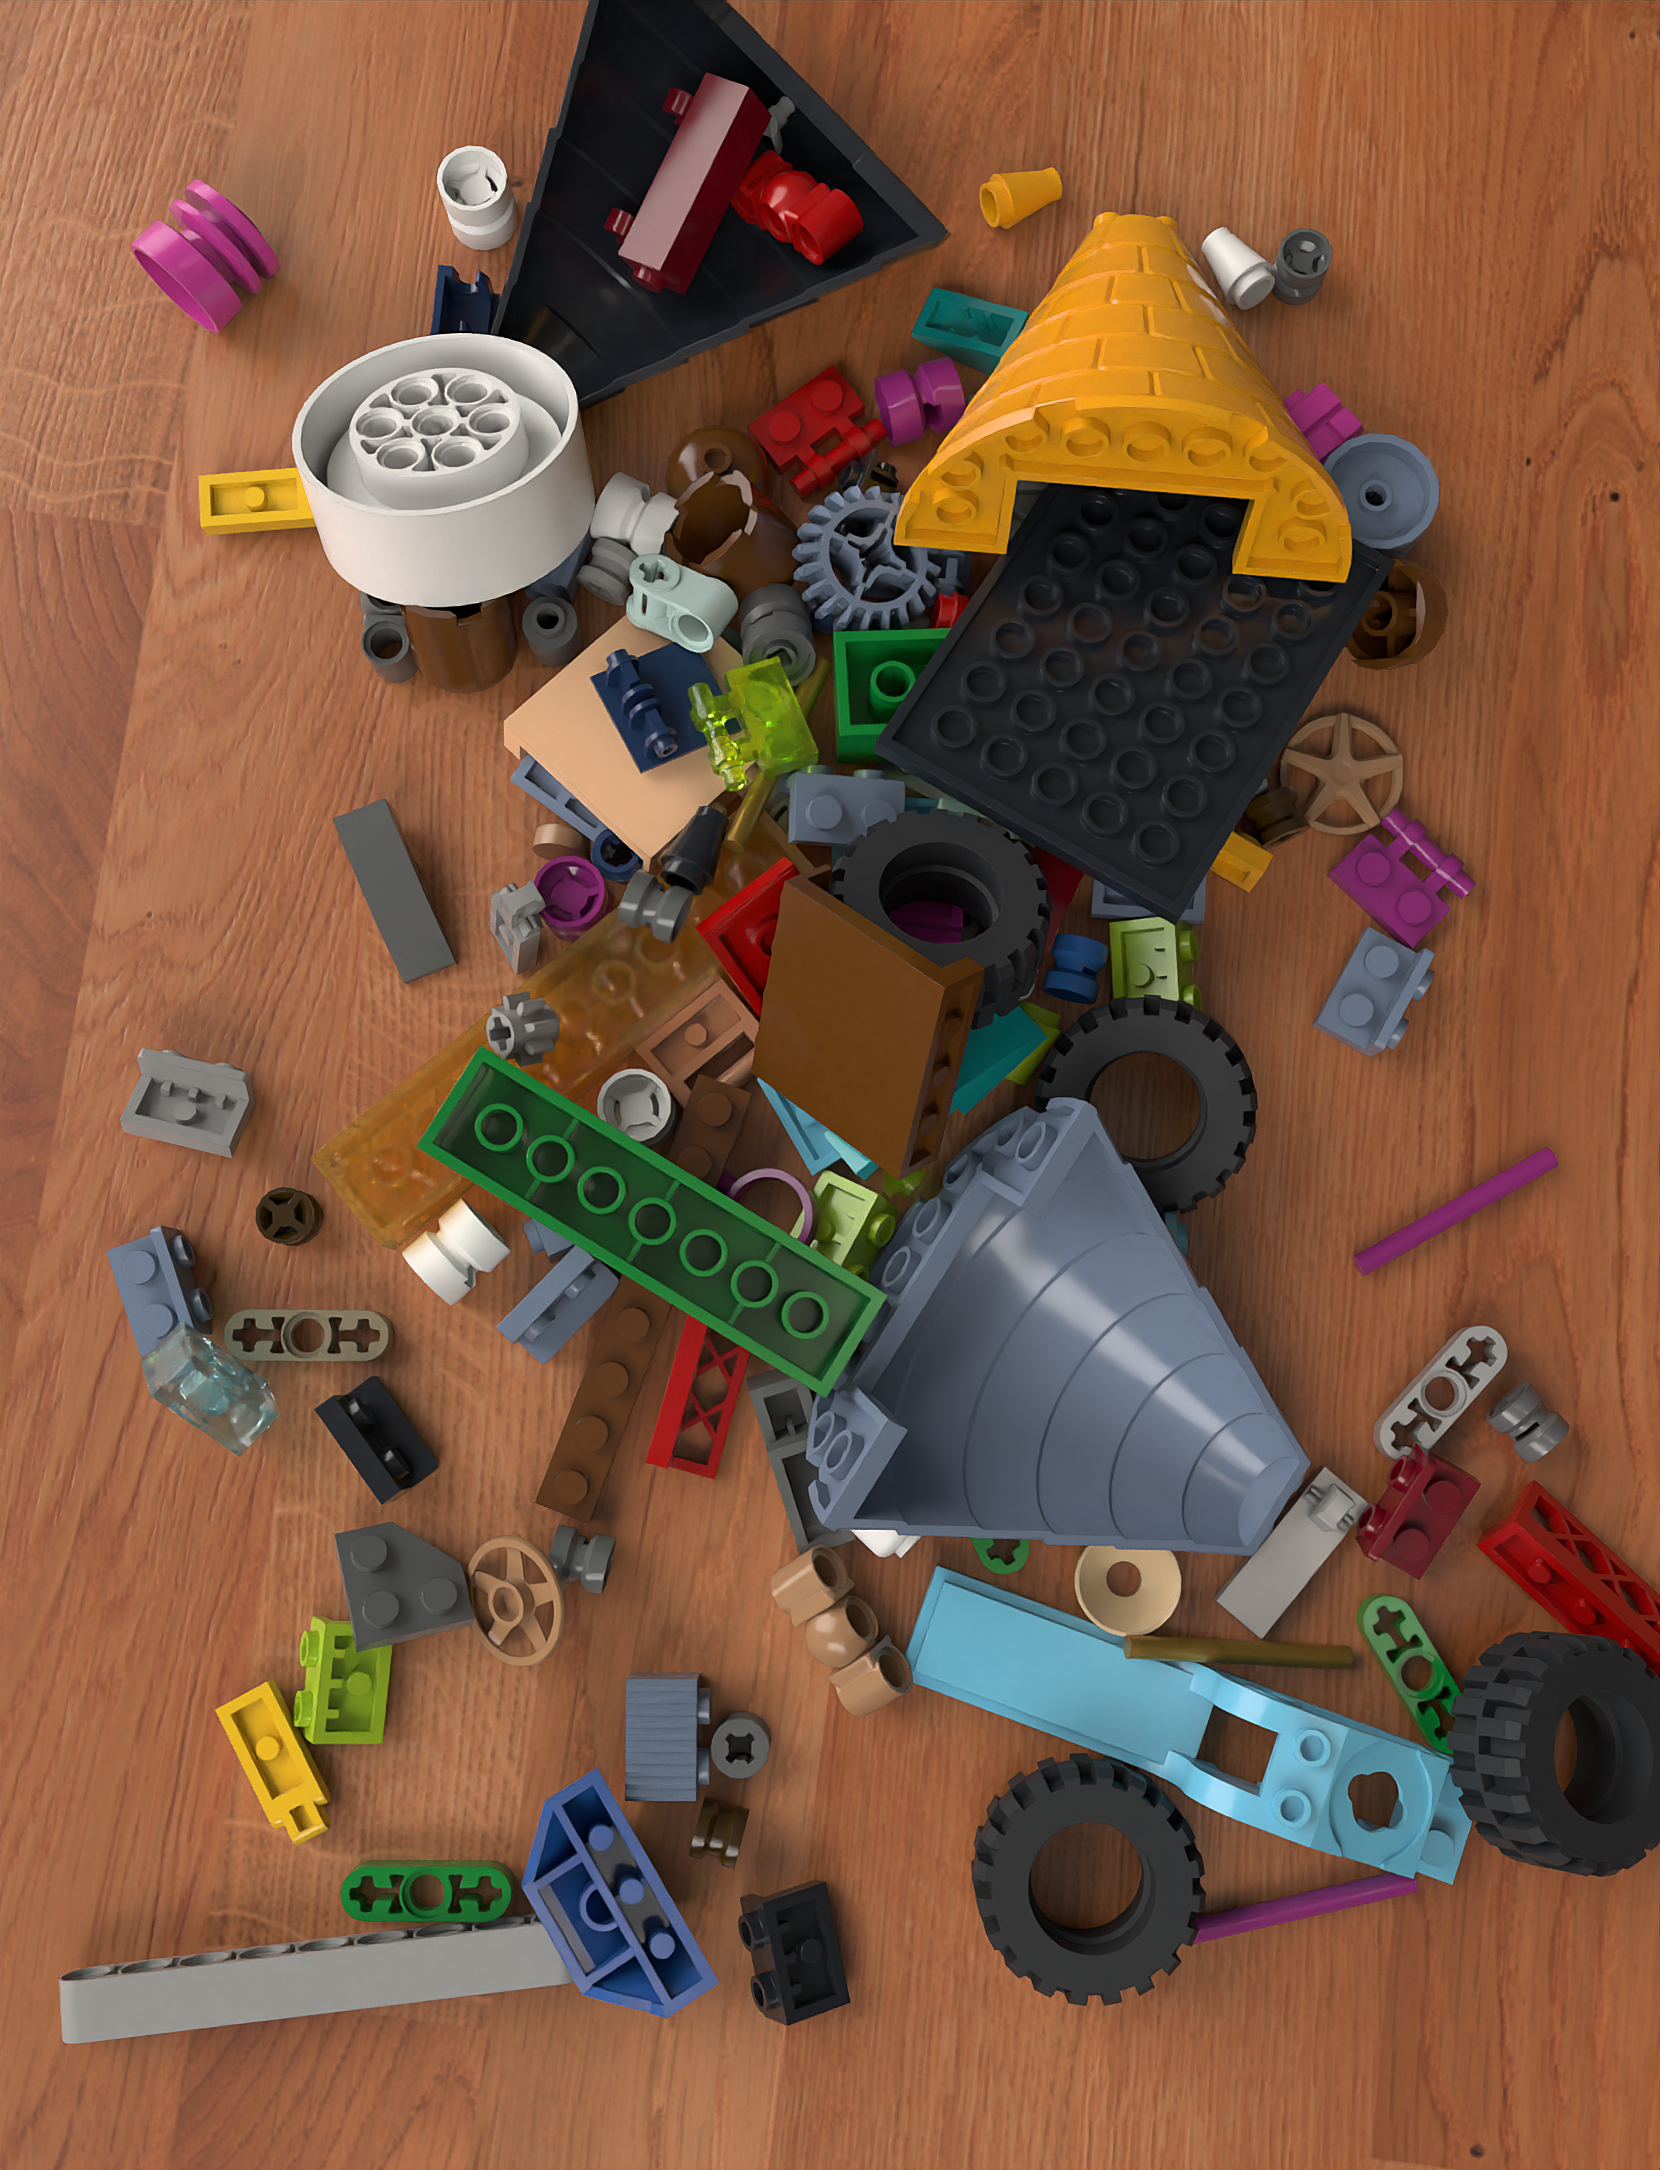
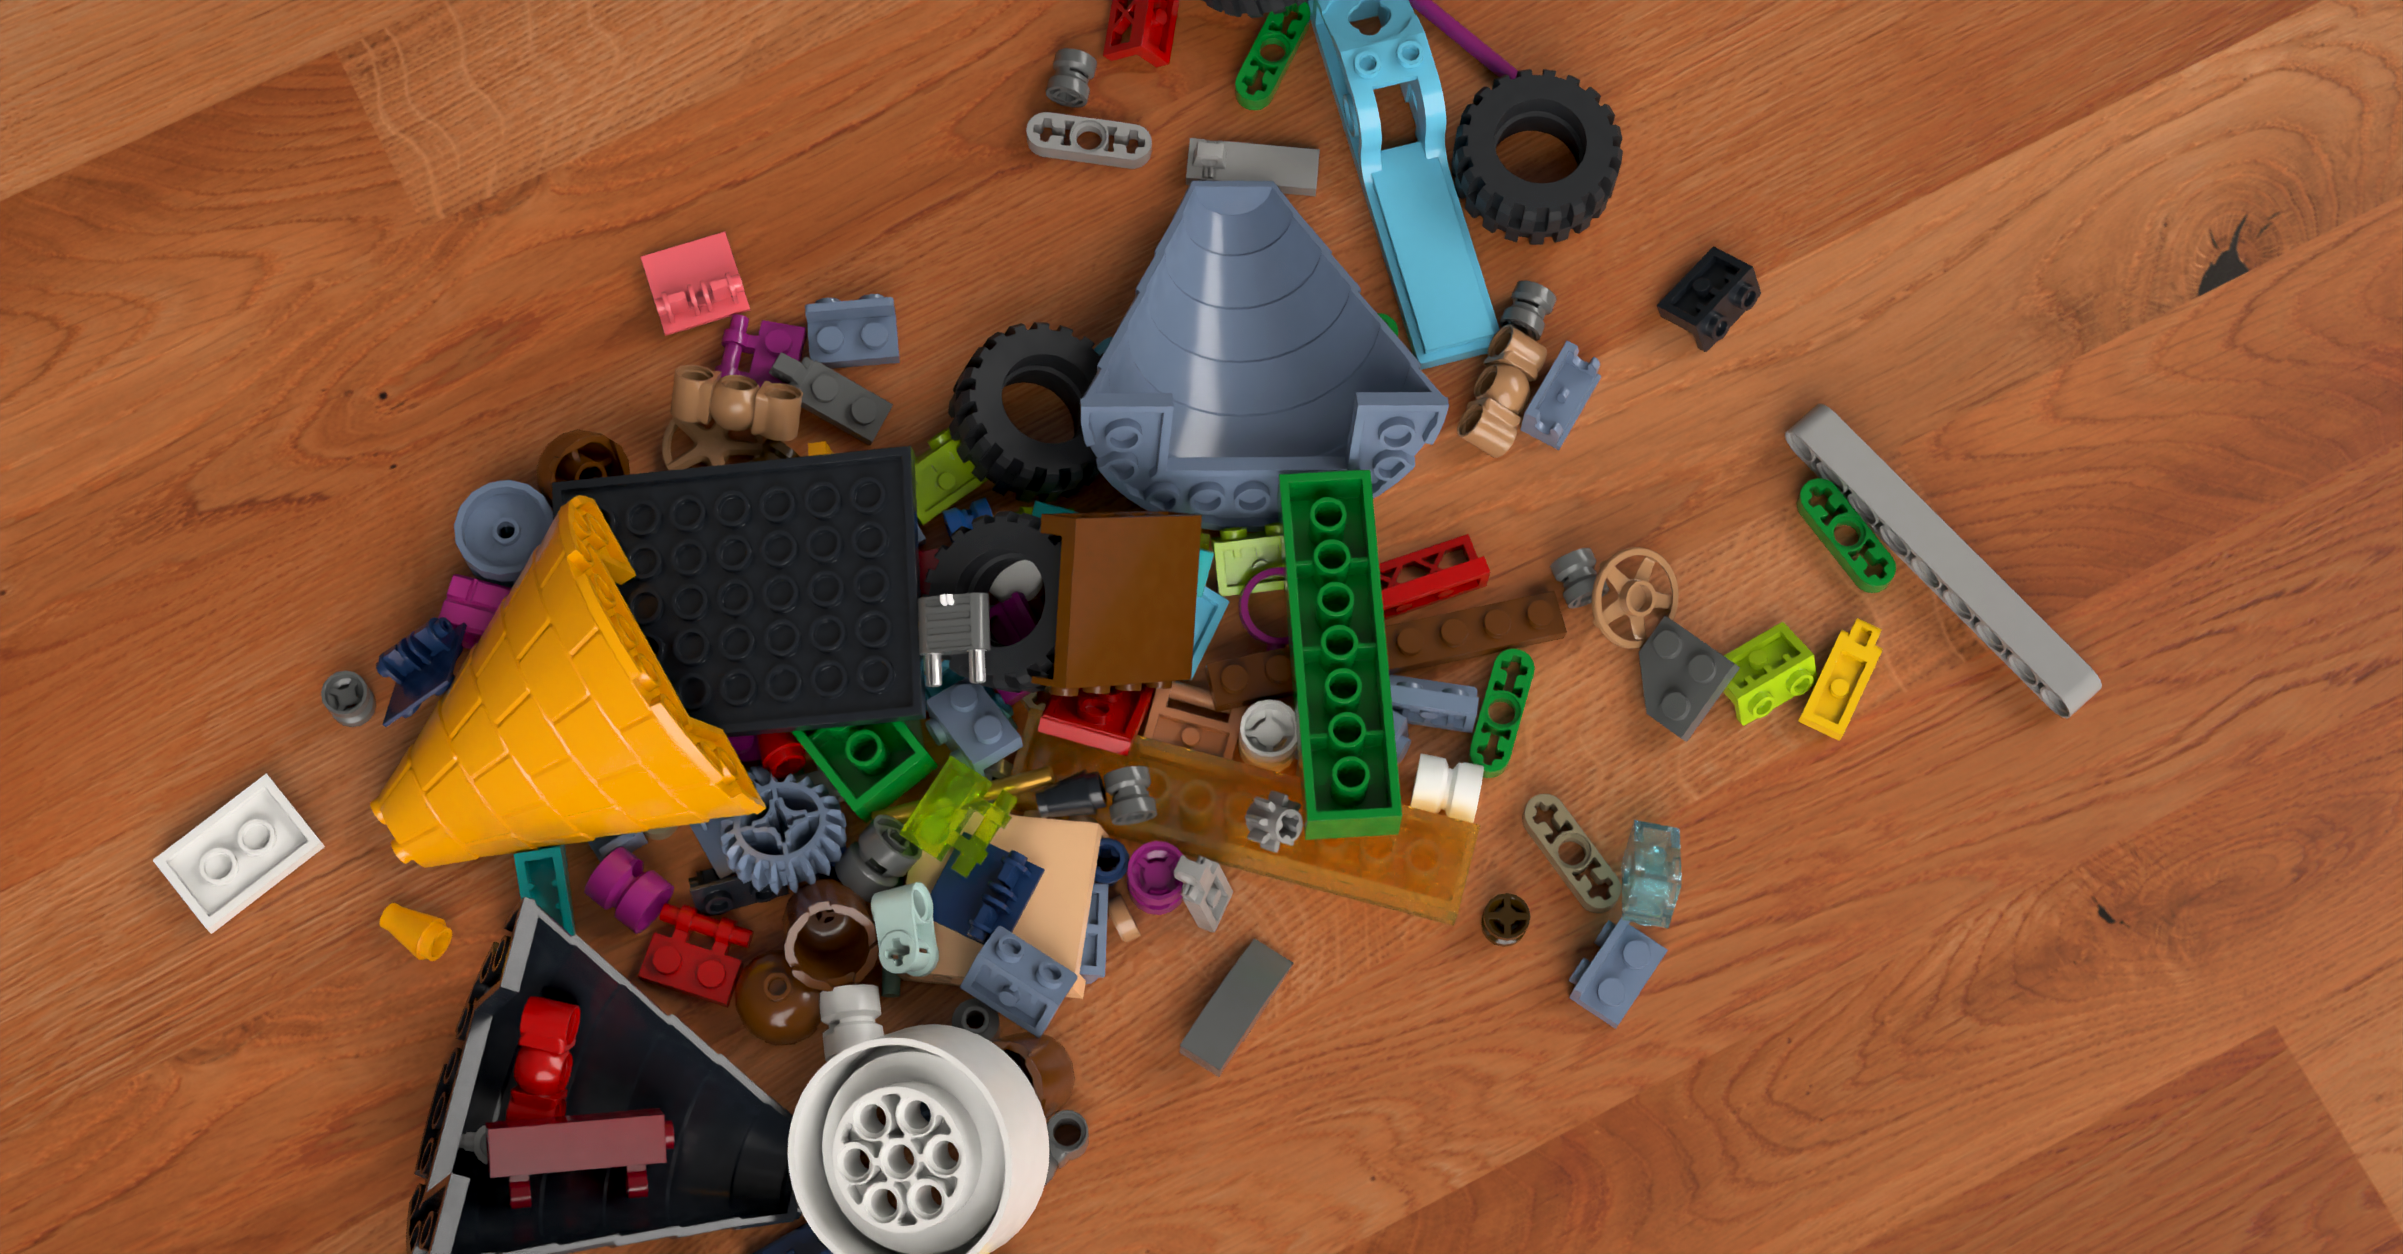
camera: 130 degrees left, 10 degrees down
light grey bracket [120,1048,256,1158] -> none
black bracket [314,1376,440,1505] -> none
blue wedge [521,1767,719,2018] -> none
light grey wheel [576,537,638,605] -> none
sand blue brick [625,1672,711,1801] -> none
dark brown wheel [689,1796,750,1869] -> none
dark grey wheel [711,1711,771,1779] -> none
dark grey slope [747,1369,856,1555] -> none
tan piece [1074,1546,1181,1636] -> none
pearl gold bar [1123,1635,1353,1670] -> none
white cone [1201,227,1275,310] -> none
magenta bar [1352,1147,1558,1276] -> none
dark red bracket [1355,1443,1481,1580] -> none
none -> white plate [153,773,325,934]
none -> dark blue hinge [376,617,467,727]
none -> coral hinge [641,232,750,336]
none -> medium nougat piece [670,365,803,441]
none -> dark grey hinge [769,352,893,445]
none -> dark grey piece [917,593,991,687]
none -> sand blue bracket [960,926,1078,1038]
none -> green beam [1468,649,1535,778]
none -> dark grey wheel [1500,281,1557,341]
none -> sand blue hinge [1520,341,1601,450]

